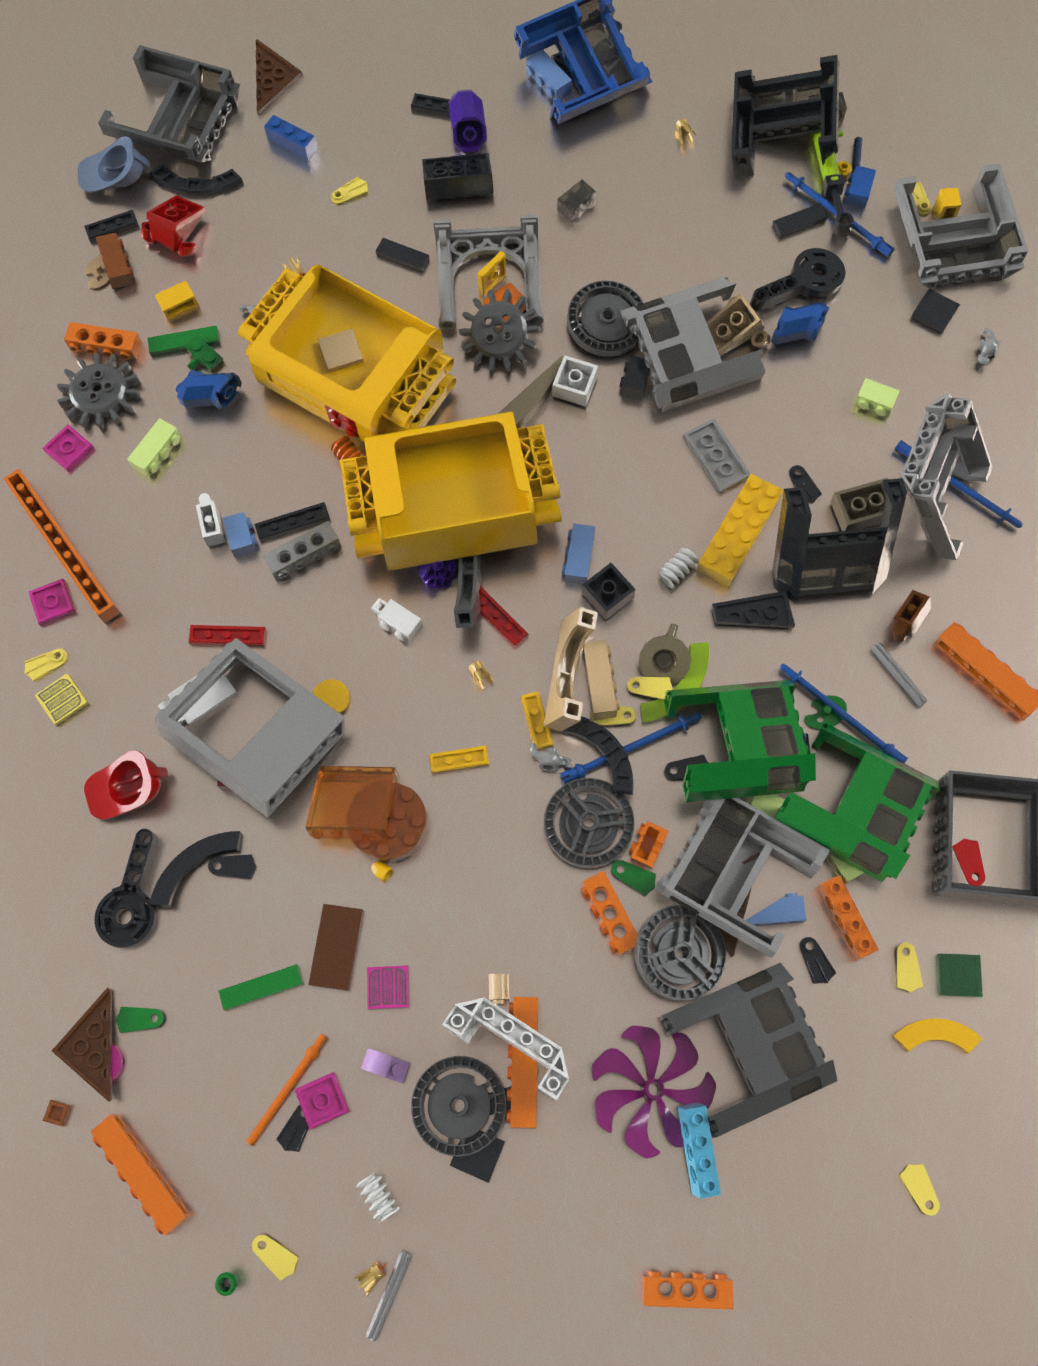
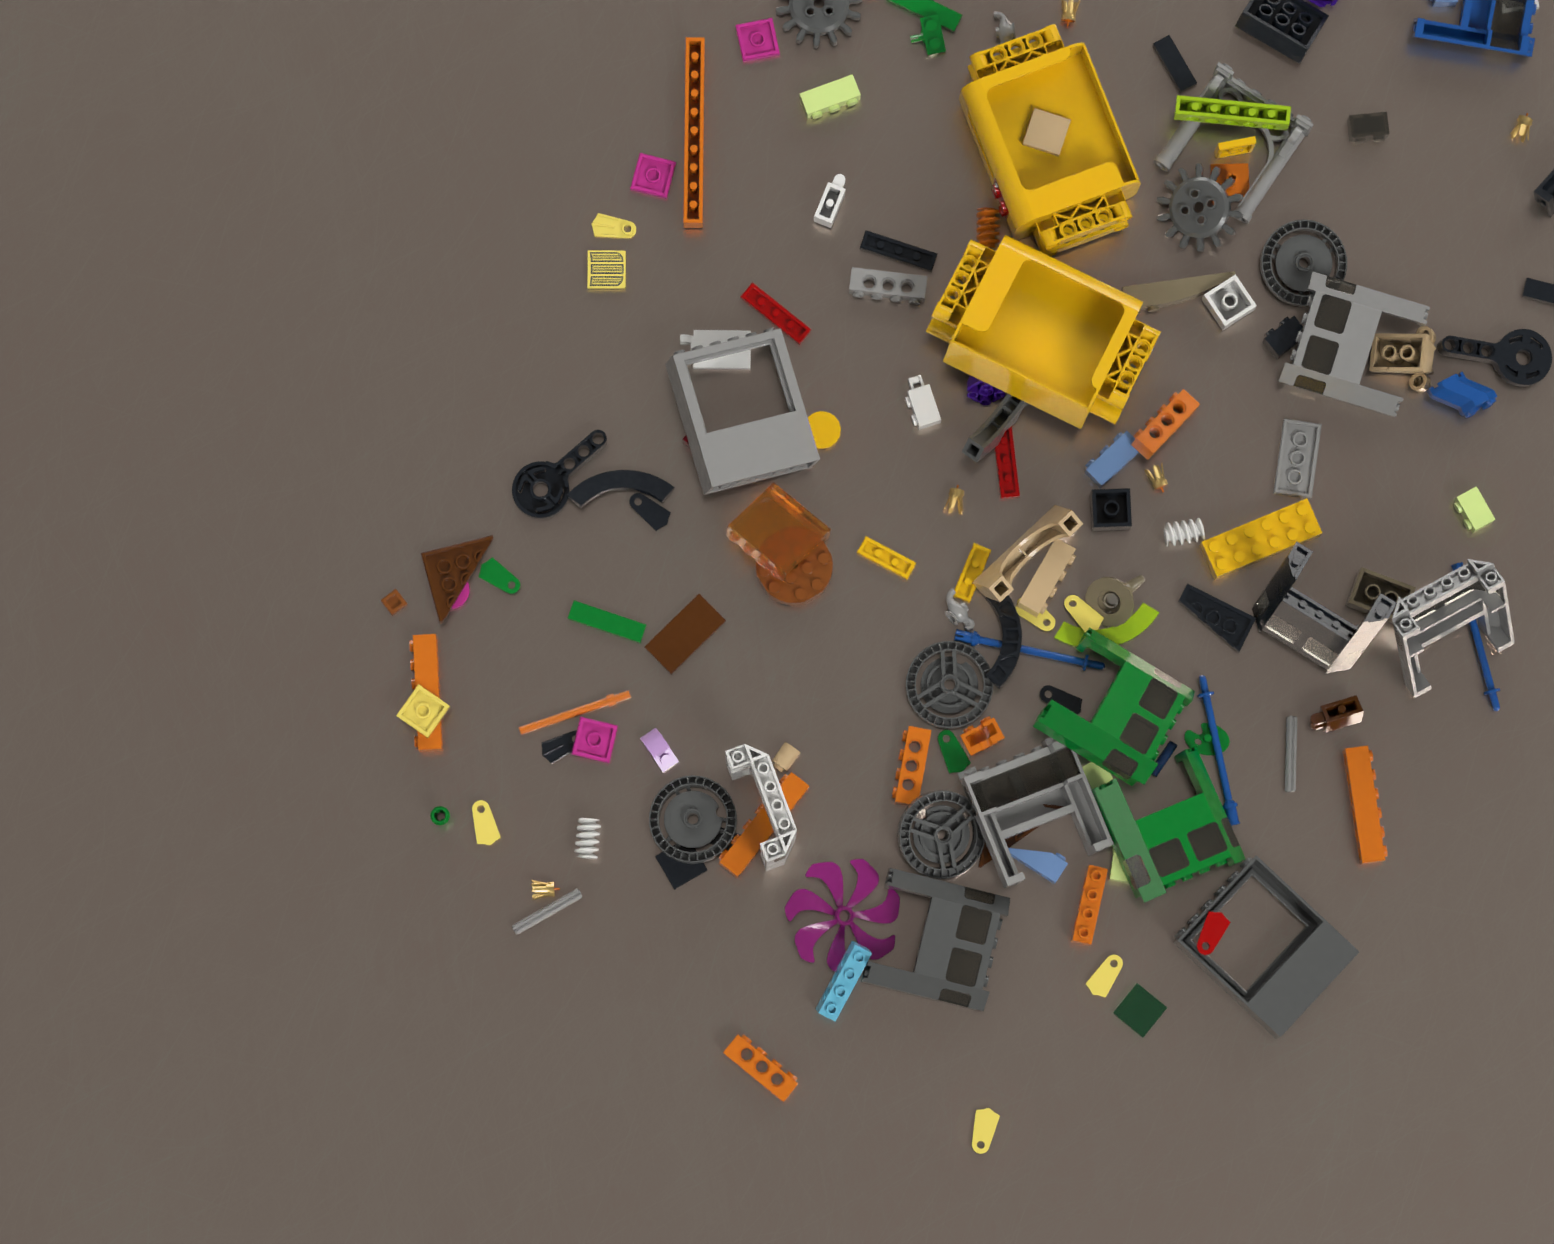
camera: 30 degrees right, 10 degrees up
red piece [84,751,169,819] -> none
blue brick [176,370,242,409] -> none
medium blue brick [222,512,257,557] -> none
tile [367,965,409,1010] -> none
yellow hose [371,861,393,882] -> none
black piece [789,465,822,503] -> none
black piece [799,937,836,984] -> none
yellow tile [892,1018,983,1054] -> none
none -> light yellow tile [396,684,450,738]
none -> orange brick [1131,389,1200,460]
none -> pearl gold piece [1144,463,1168,492]
none -> lime brick [1174,95,1291,131]

